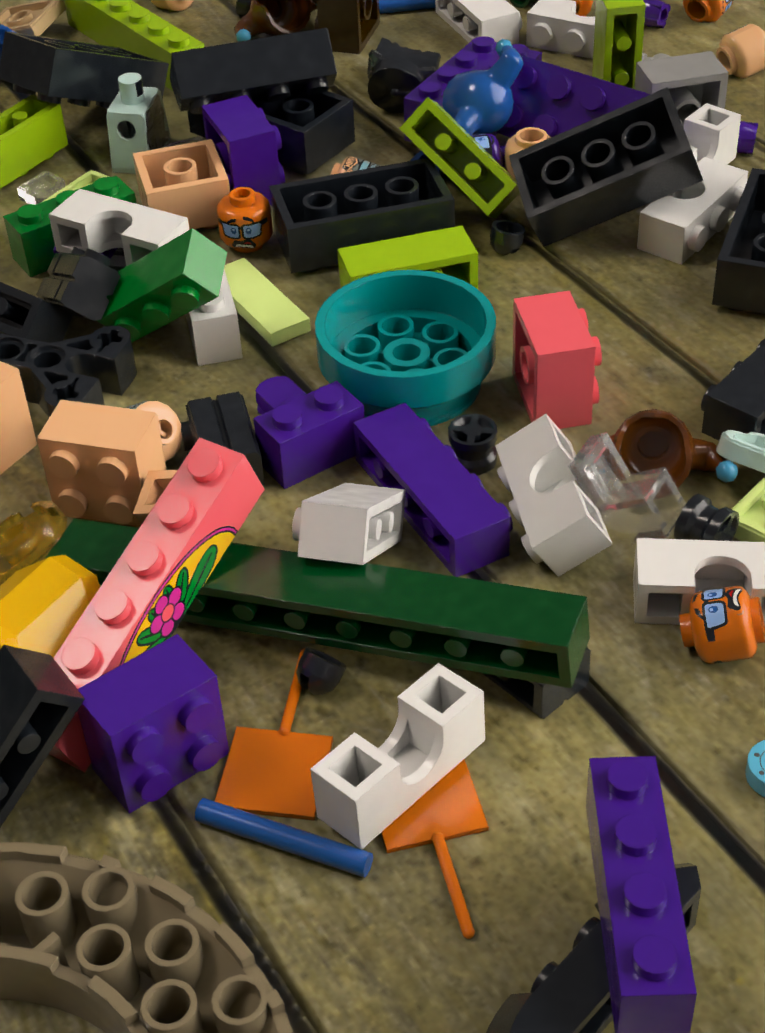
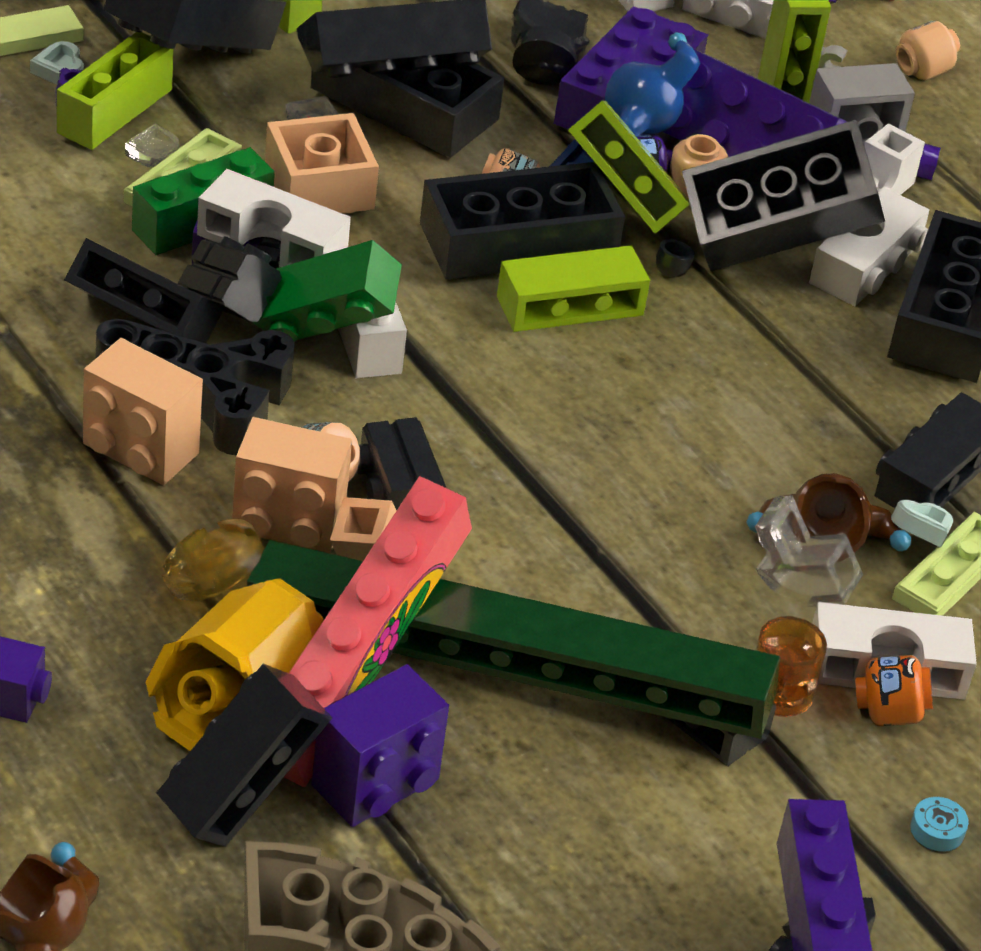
camera: 10 degrees left, 0 degrees up
light aqua torso [106,73,171,174] -> none
blue bar [195,798,373,878] -> none
dark purple brick [202,95,285,205] -> none
orange piece [215,648,333,820] -> none
orange head [217,187,273,253] -> none
yellowish green tile [224,258,311,347] -> none
dark purple brick [253,376,365,489] -> none
white brick [292,483,406,565] -> none
black hinge [296,647,347,695] -> none
white arch [310,663,485,850] -> none
teal wheel [315,270,496,426] -> none
dark purple brick [353,403,513,577] -> none
orange piece [381,759,489,939] -> none
black wheel [448,414,498,475] -> none
white arch [495,414,612,577] -> none
coral brick [512,291,602,429] -> none
black wheel [674,493,739,541] -> none
none -> clear orange wheel [756,616,827,717]

